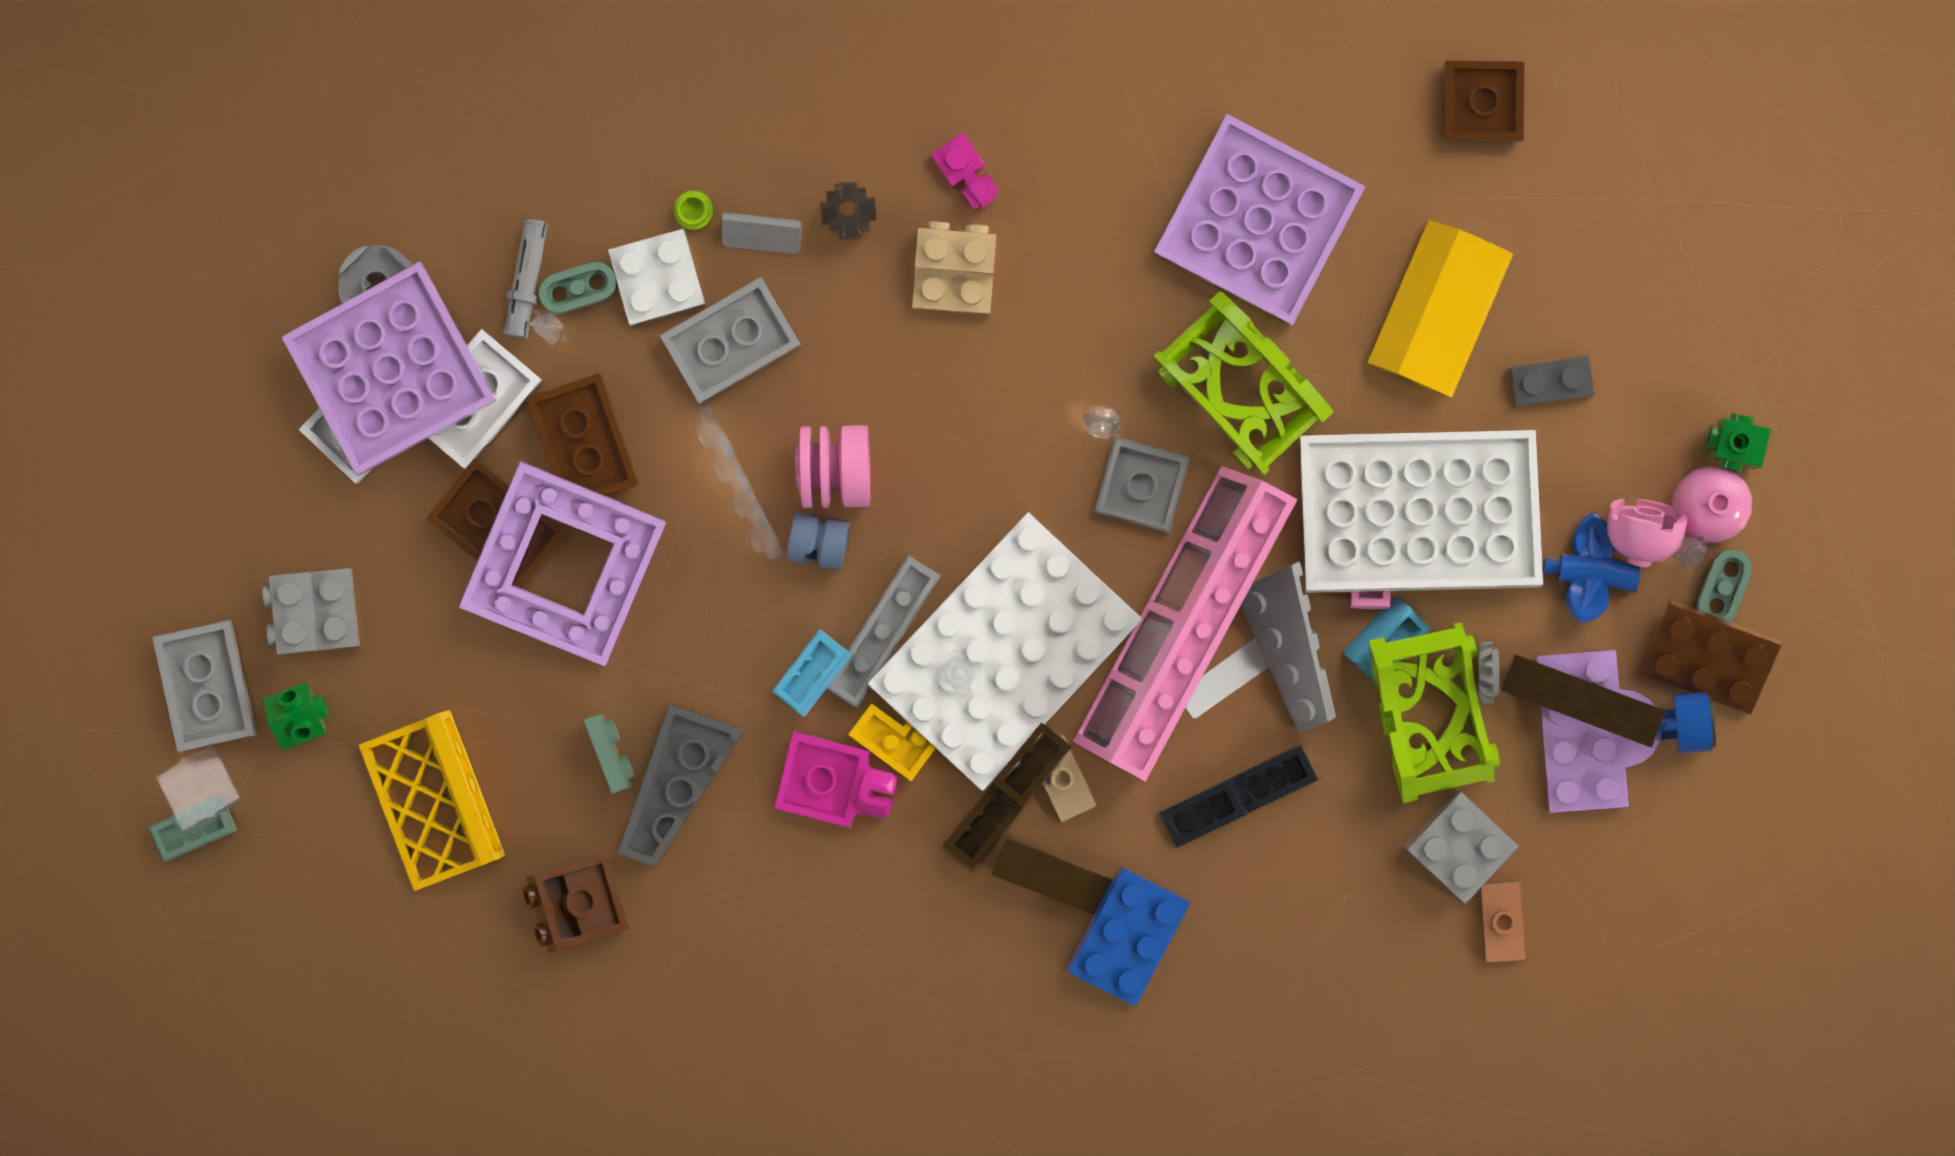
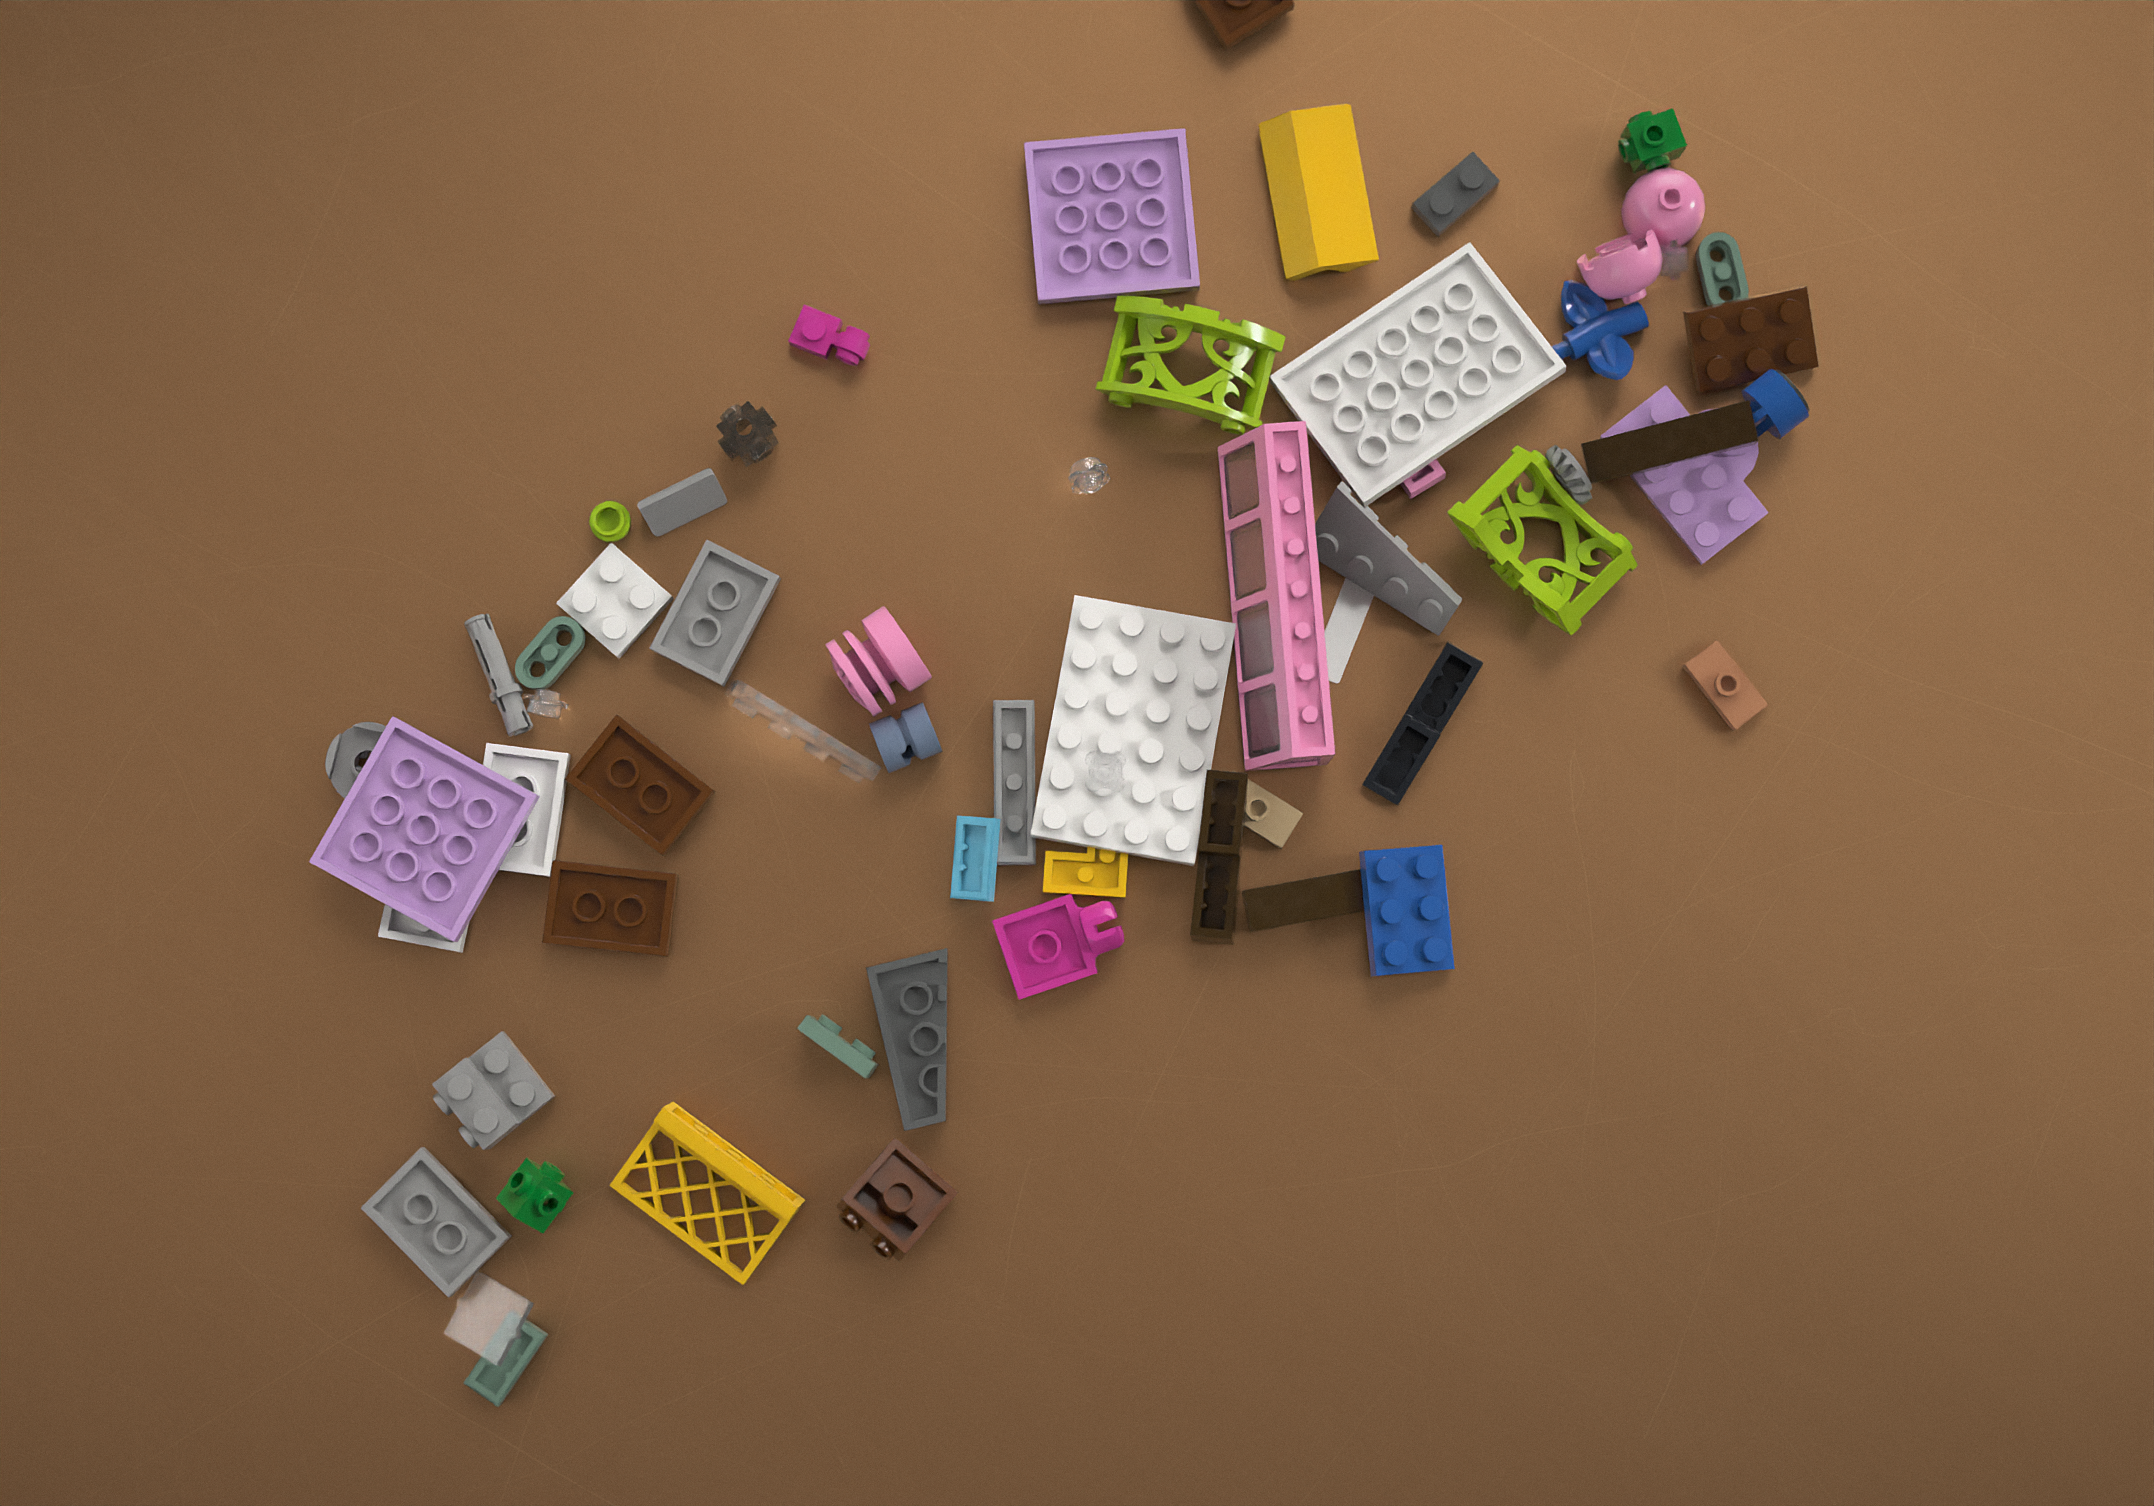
camera: 30 degrees left, 5 degrees down
lavender plate [459,461,666,666] -> none
tan plate [912,221,996,315] -> none
light grey tile [1094,437,1190,533] -> none
medium azure slope [1343,597,1431,685] -> none
light grey brick [1403,791,1519,904] -> none

